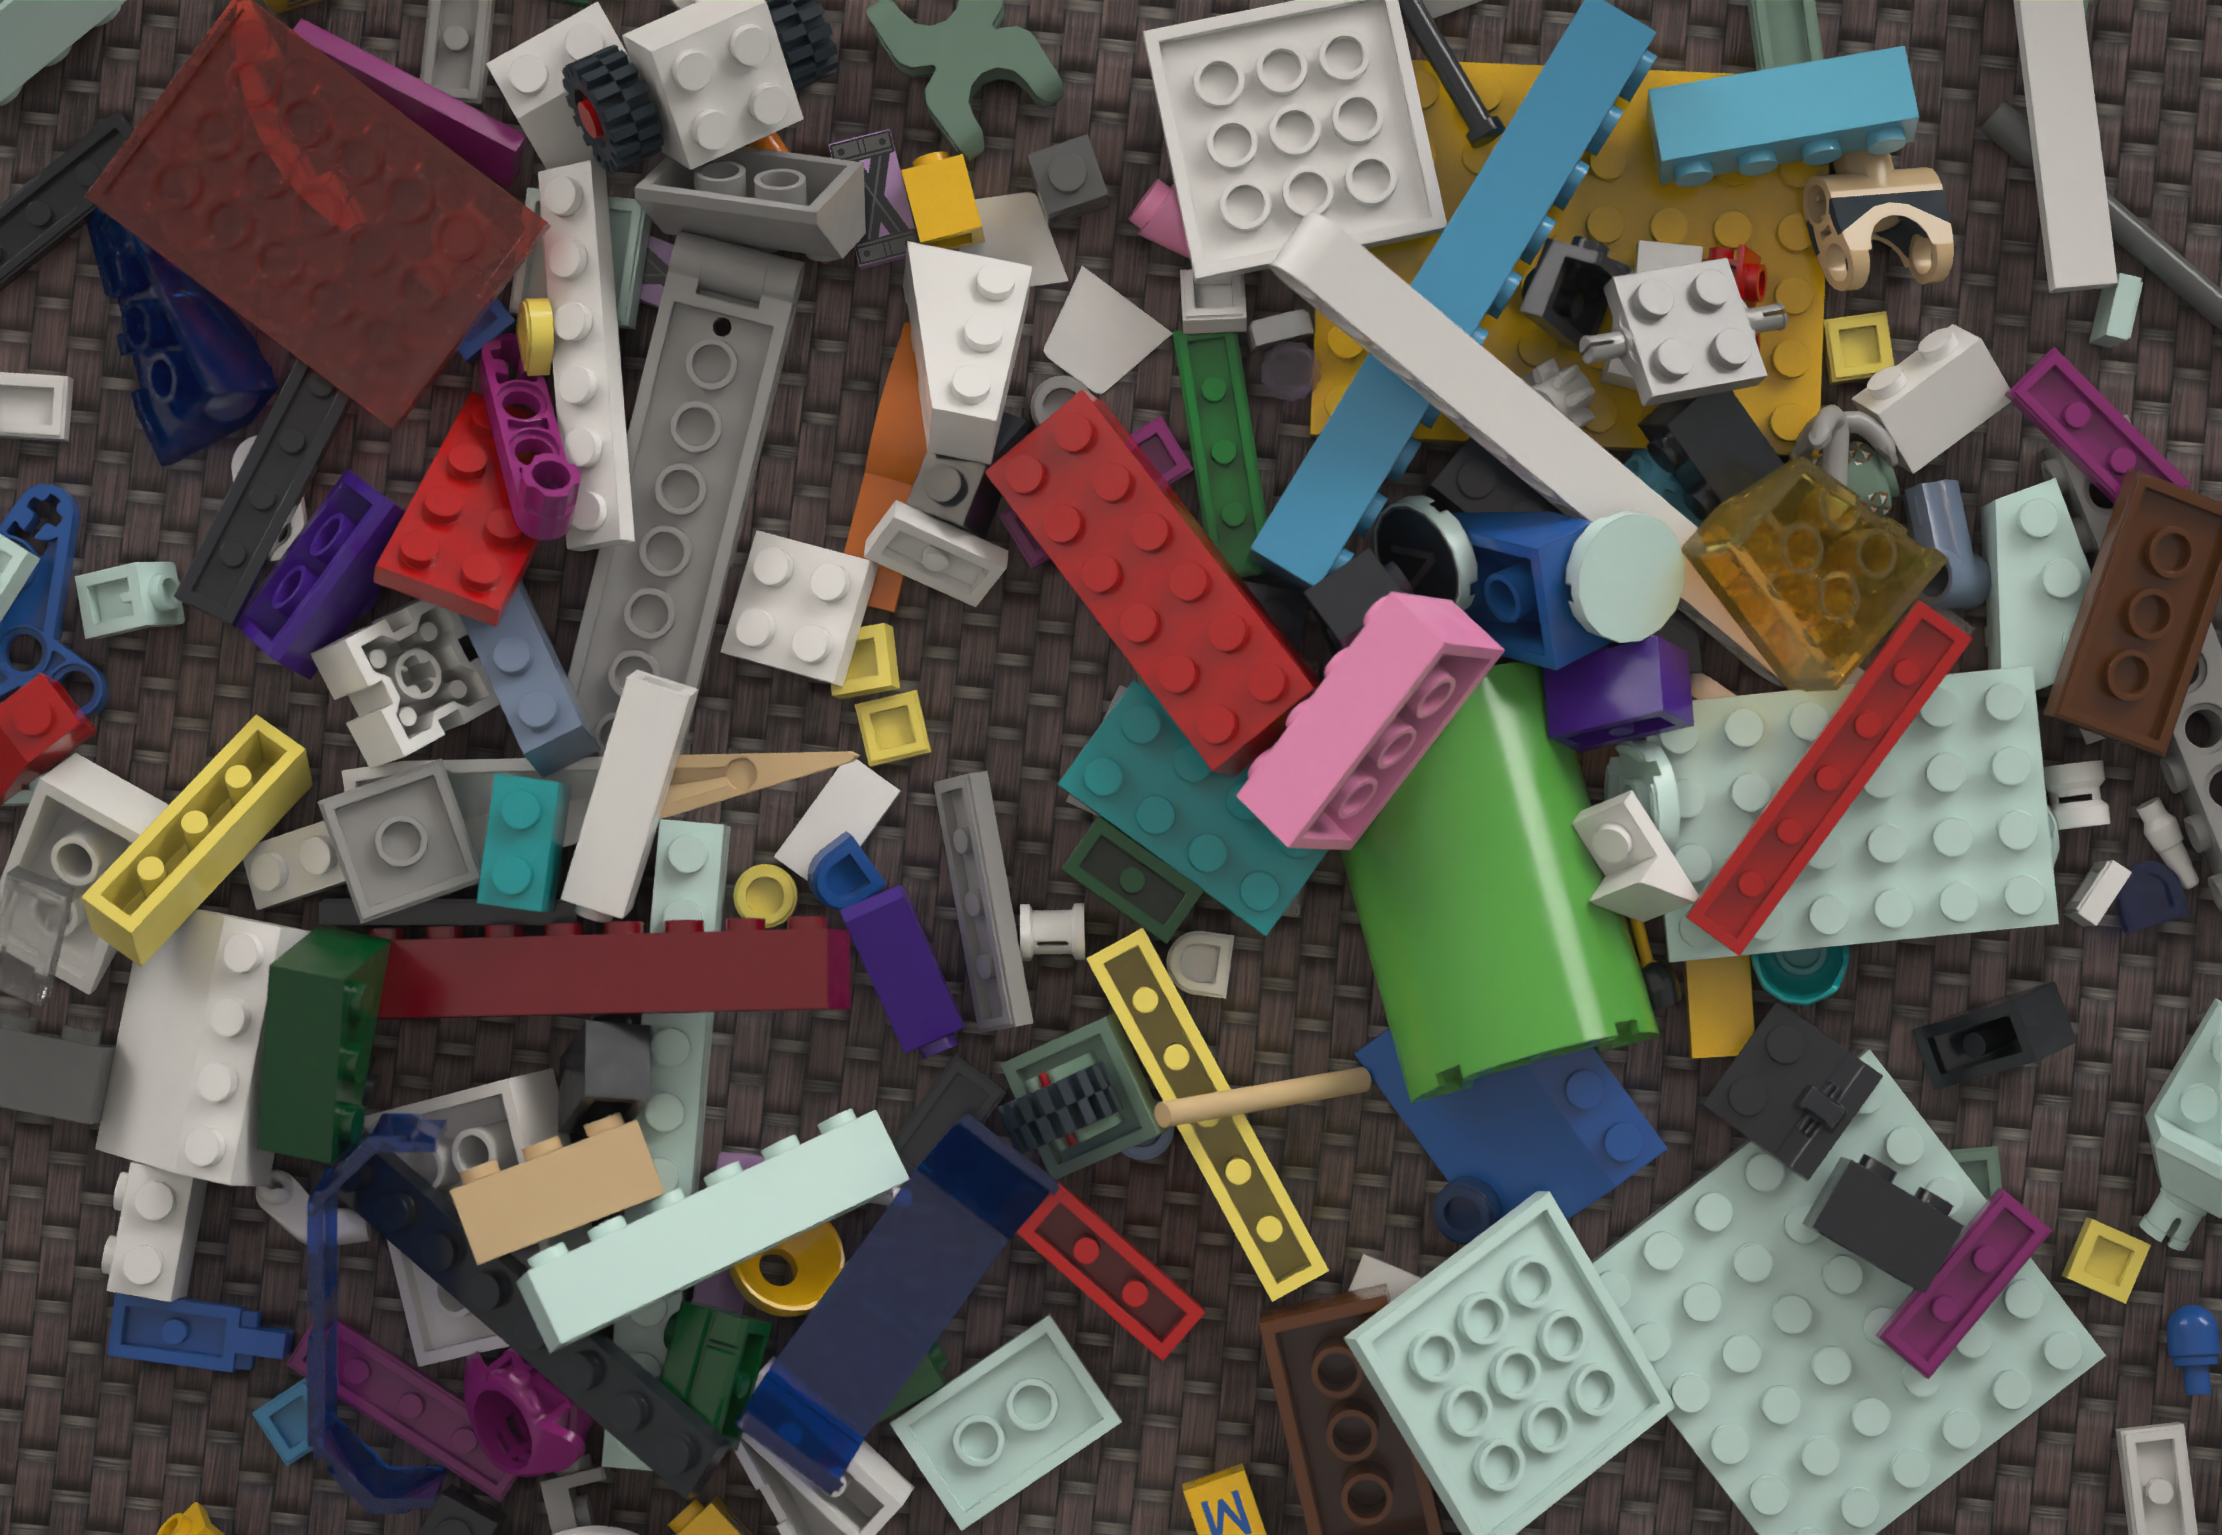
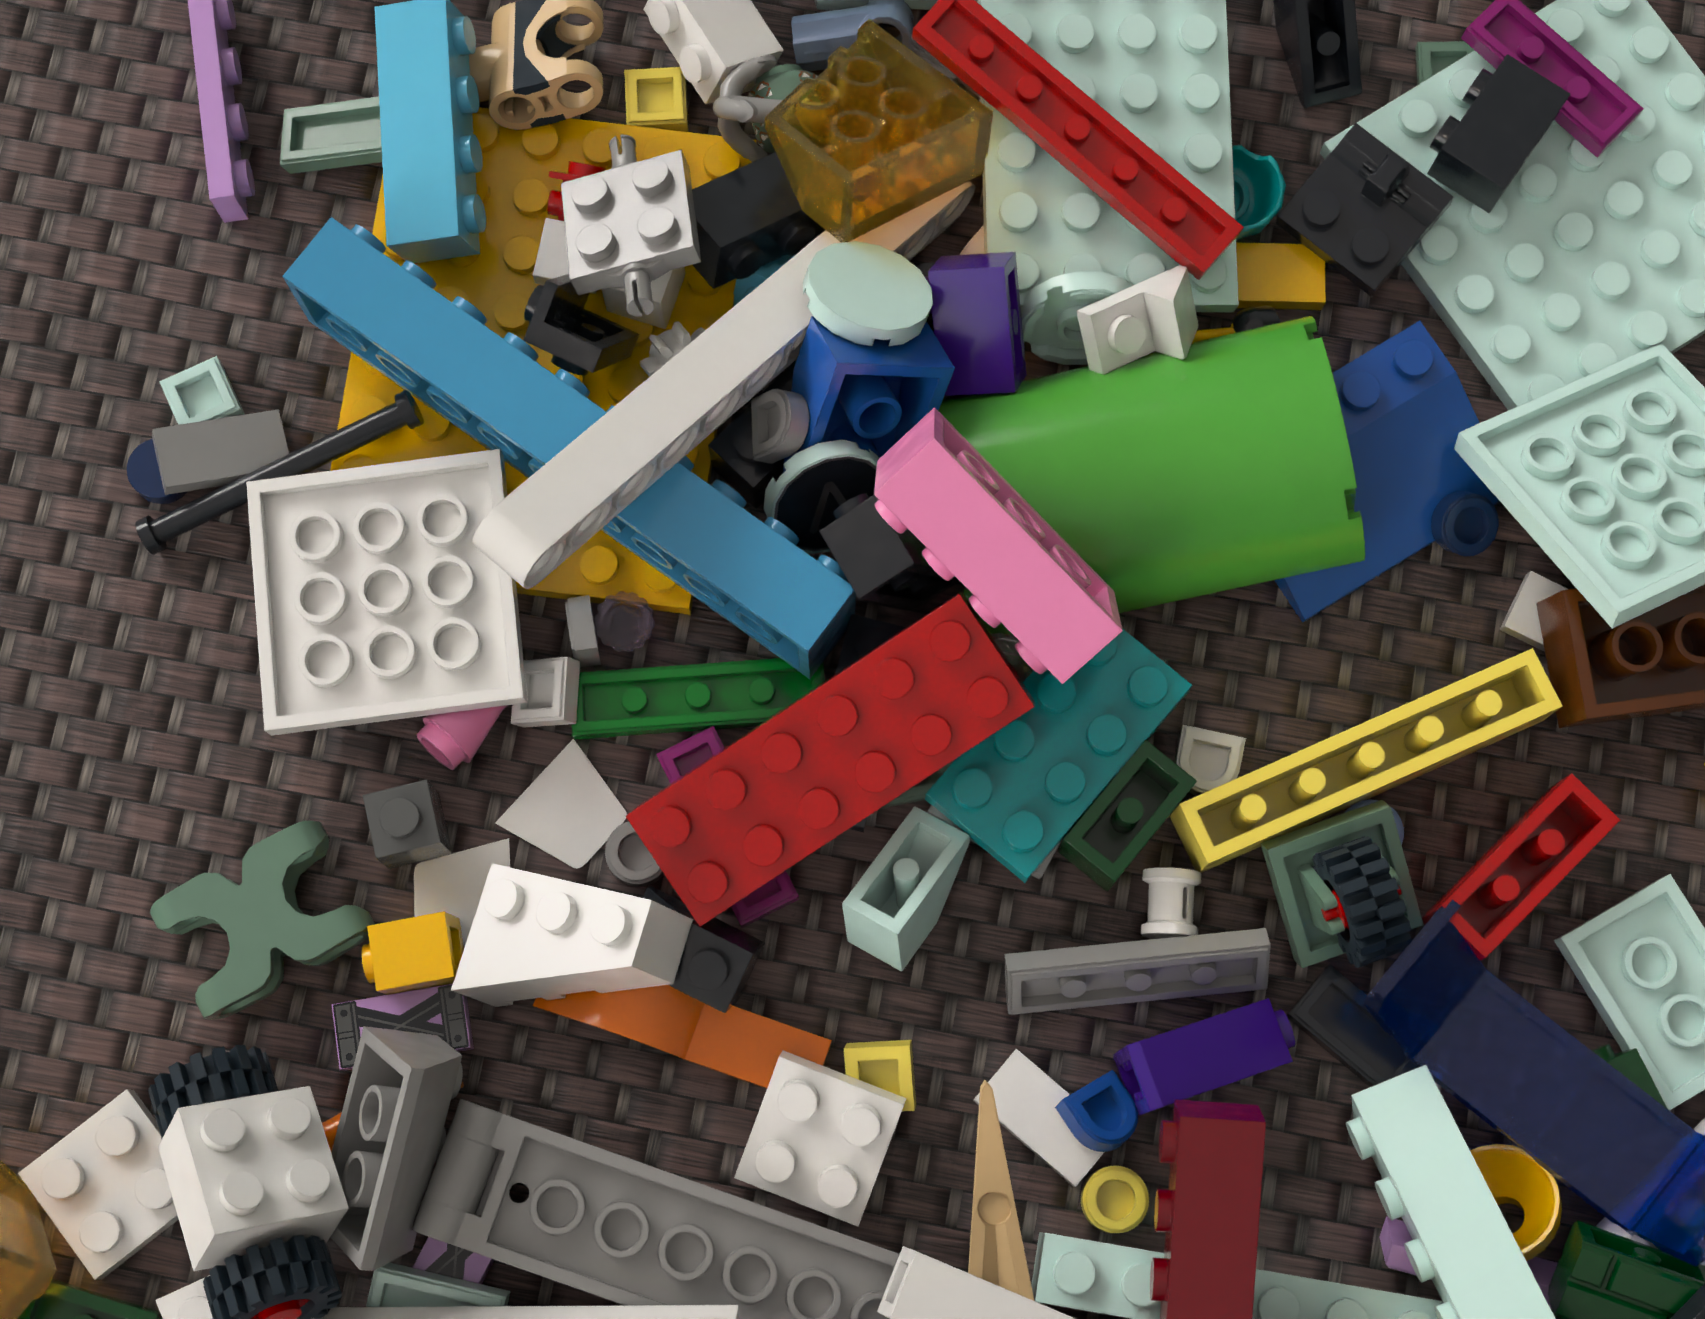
camera: 85 degrees left, 10 degrees down
light yellow tile [855,690,932,767] -> none
white plate [864,500,1008,607] -> none
tan bar [1154,1067,1371,1128] -> none
none -> light grey tile [751,389,809,464]
none -> light aqua slope [842,806,970,972]

